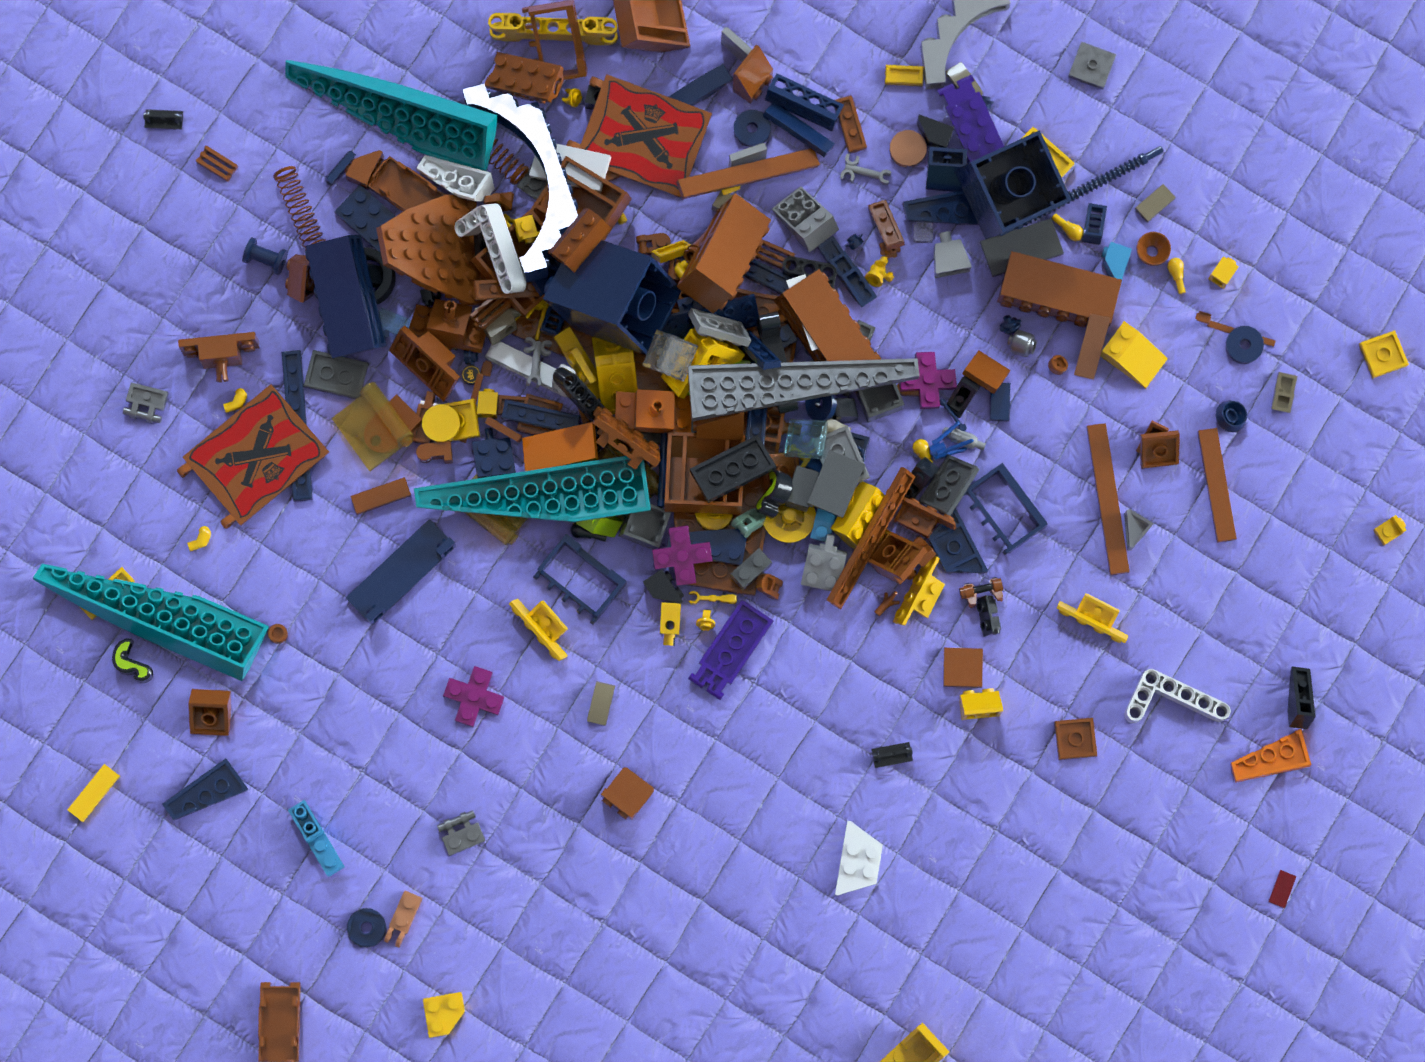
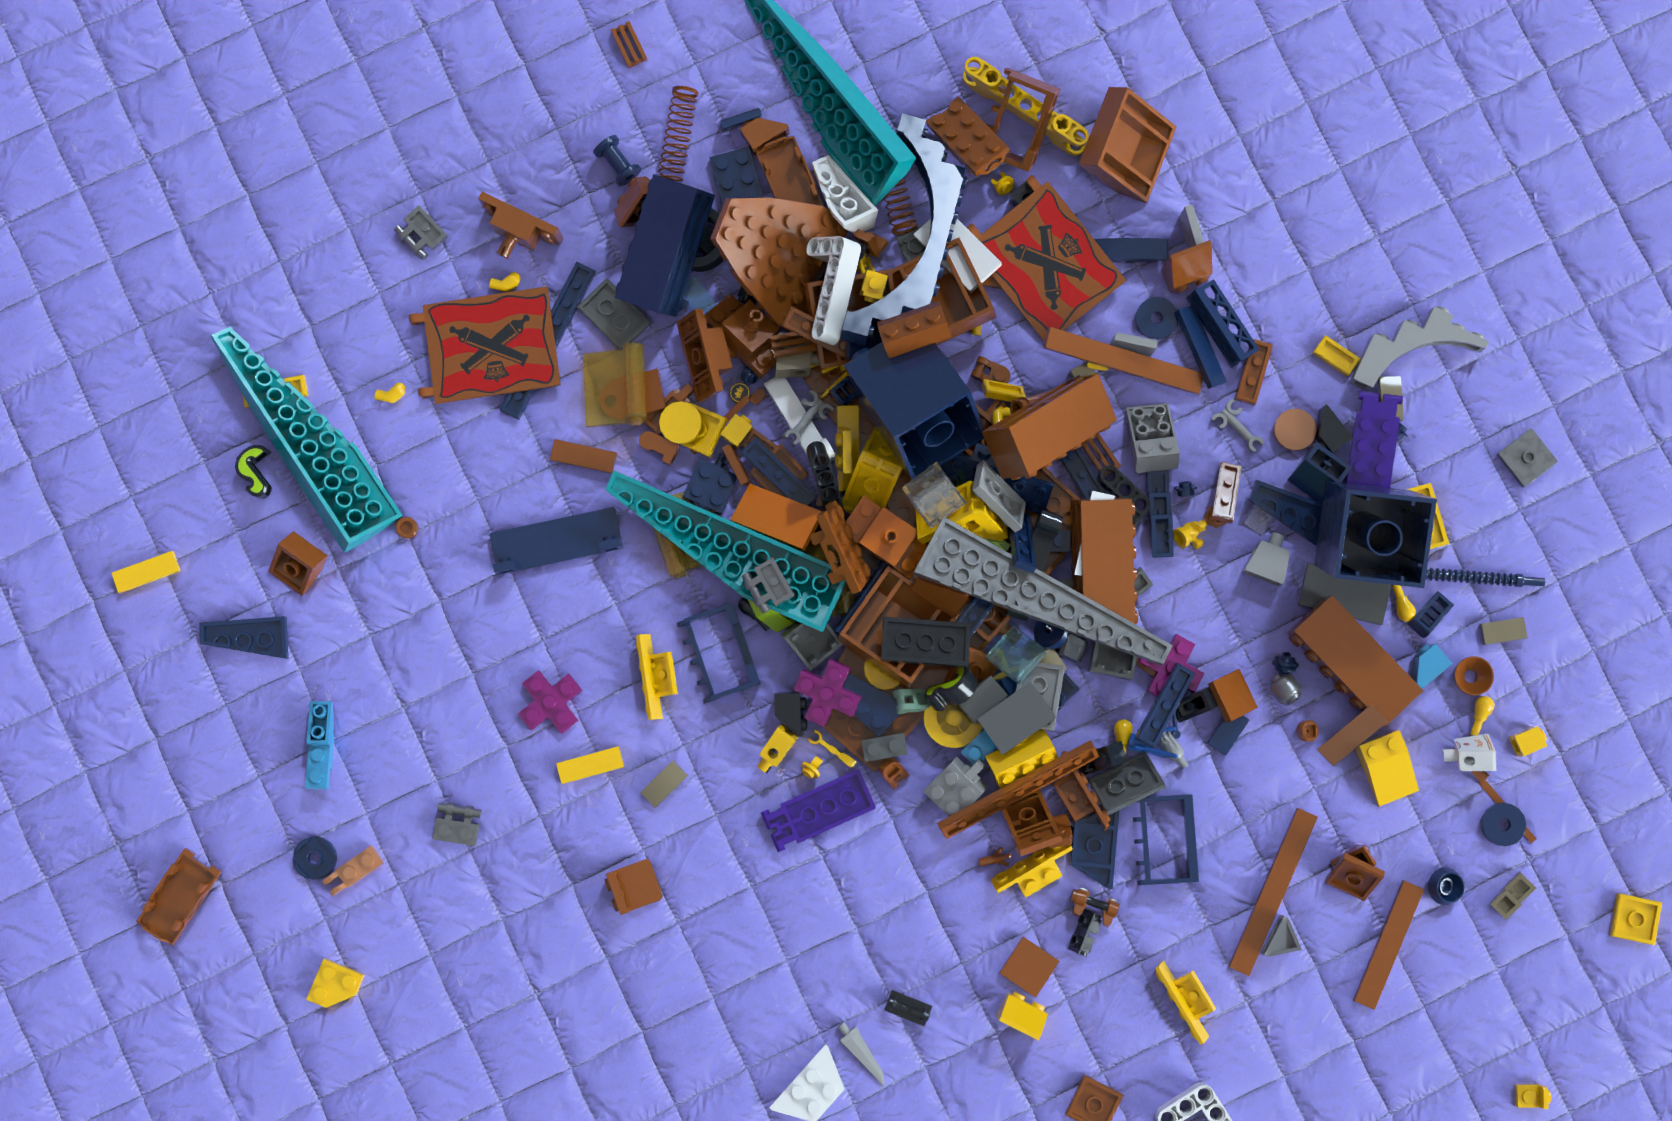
camera: 40 degrees right, 5 degrees up
none -> yellow tile [556,746,625,784]
none -> flat silver plate [742,557,795,614]
none -> light grey bar [837,1022,885,1088]
none -> dark blue tile [1135,663,1196,748]
none -> white torso [1442,734,1497,771]

